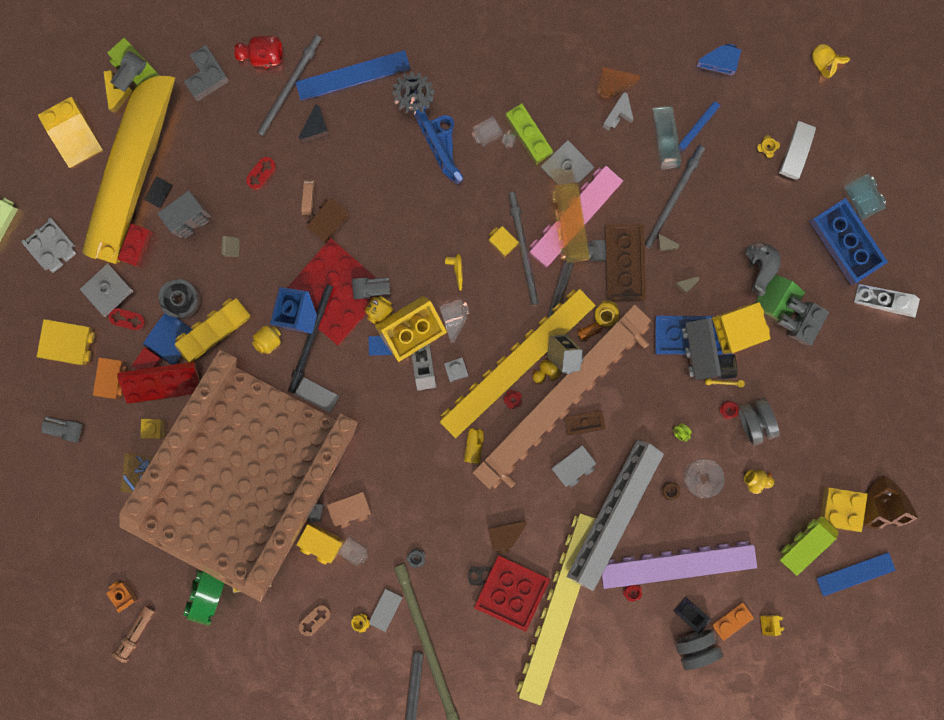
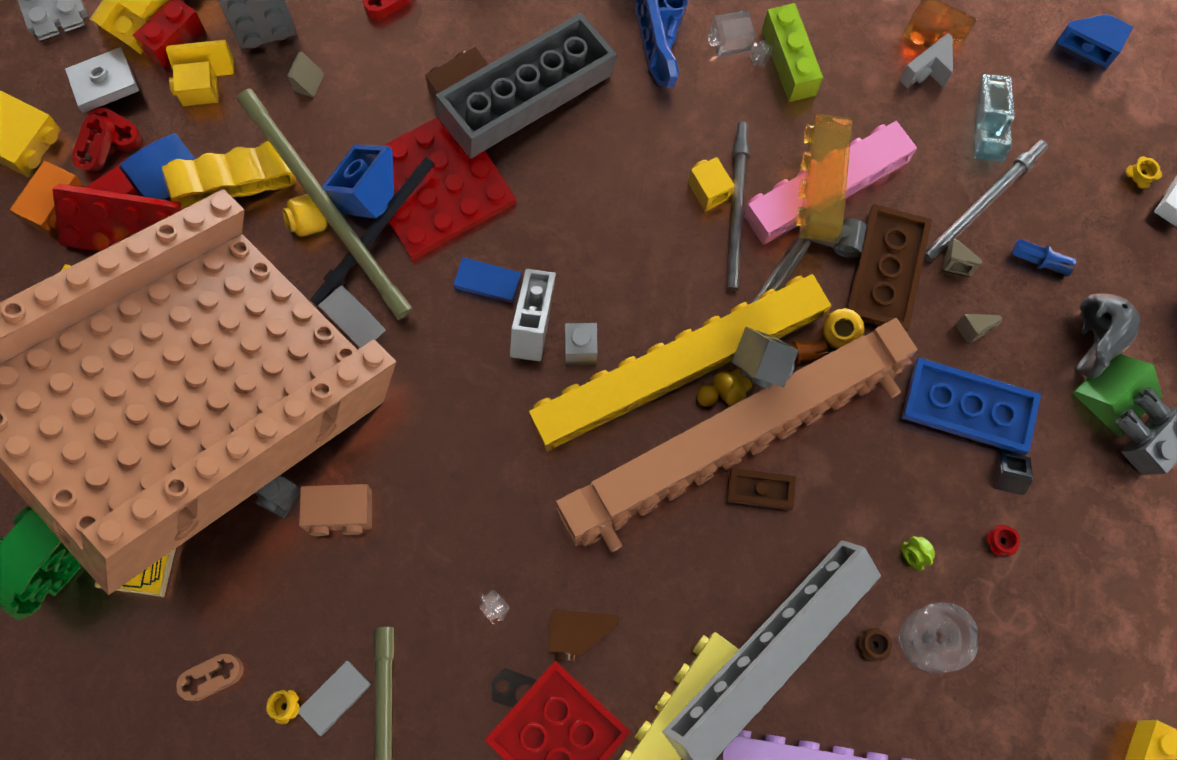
camera: 10 degrees right, 15 degrees down
dark grey brick [159,279,201,319] -> none
yellow brick [297,522,345,565] -> none
nougat beam [302,179,315,215] -> none
clear brick [338,536,369,566] -> none
dark grey piece [351,278,390,299] -> none
yellow head [365,295,393,324] -> none
yellow slope [375,296,447,362] -> none
dark grey plate [407,549,425,568] -> none
clear slope [440,299,470,344] -> none
yellow bar [445,254,462,291] -> none
yellow hinge [463,428,485,464] -> none
red plate [504,390,522,409] -> none
light grey plate [540,141,594,194] -> none
light grey brick [551,445,596,487] -> none
blue tile [677,101,720,152] -> none
dark grey slope [681,318,721,381] -> none
yellow hinge [705,378,745,388] -> none
yellow brick [712,302,771,354] -> none
dark grey wheel [738,397,780,446] -> none
yellow animal [744,469,775,494] -> none
none -> red beam [72,114,115,172]
none -> yellow slope [166,39,234,76]
none -> yellow brick [169,61,218,107]
none -> olive piece [237,89,413,320]
none -> dark grey brick [435,13,617,159]
none -> clear plate [480,590,510,621]
none -> blue axle [1012,239,1076,277]

